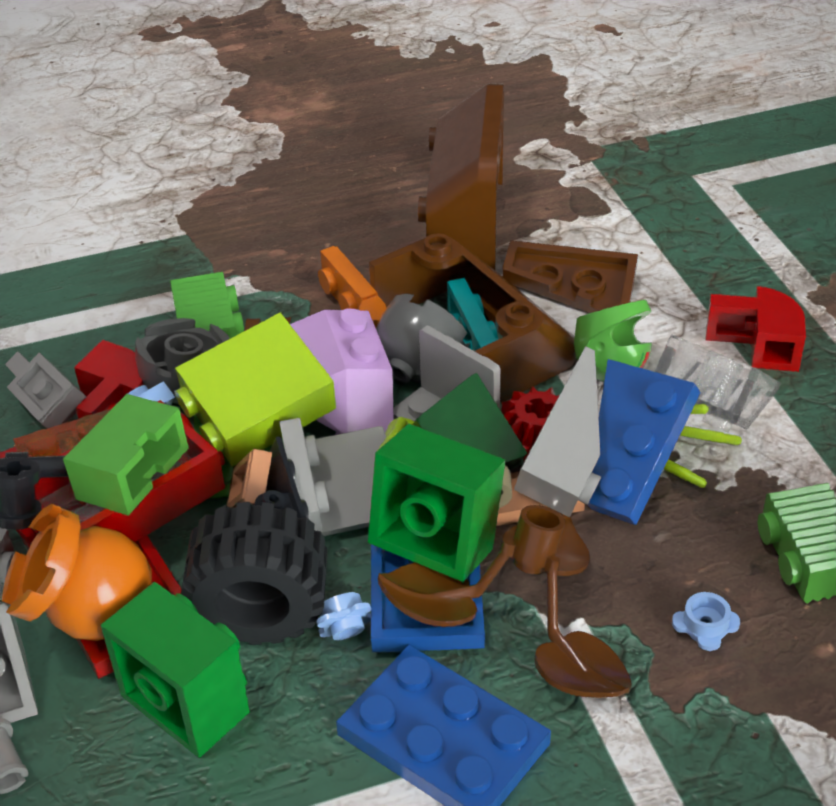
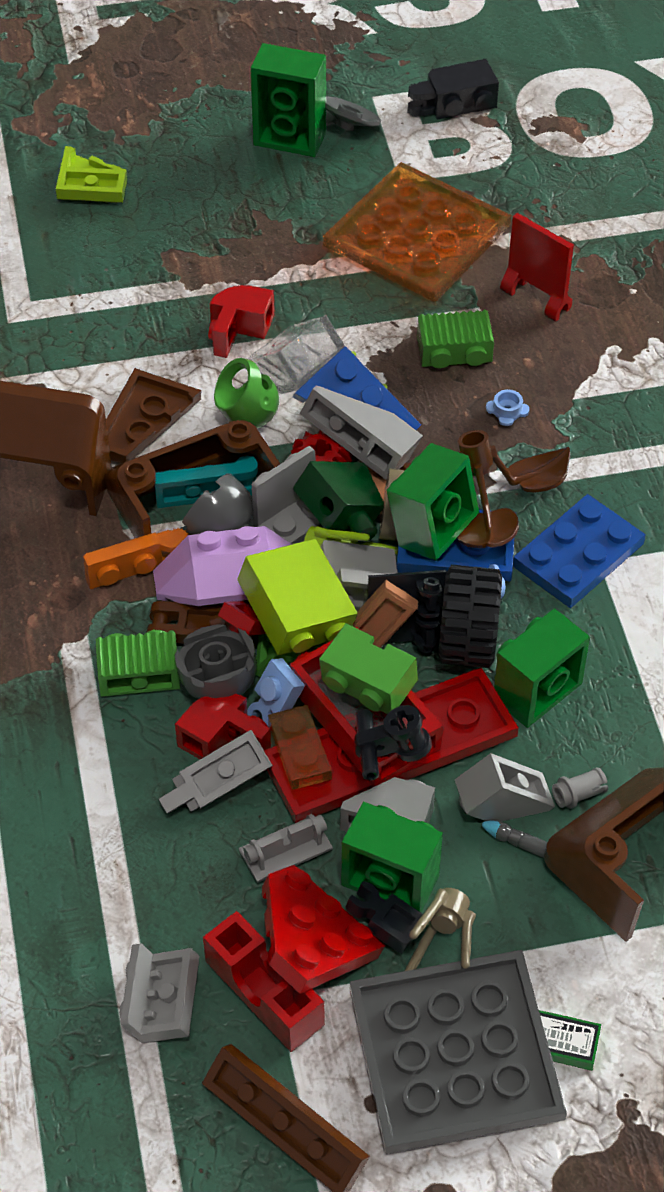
camera: 85 degrees left, 10 degrees up
orange tile [2,504,152,641] -> none

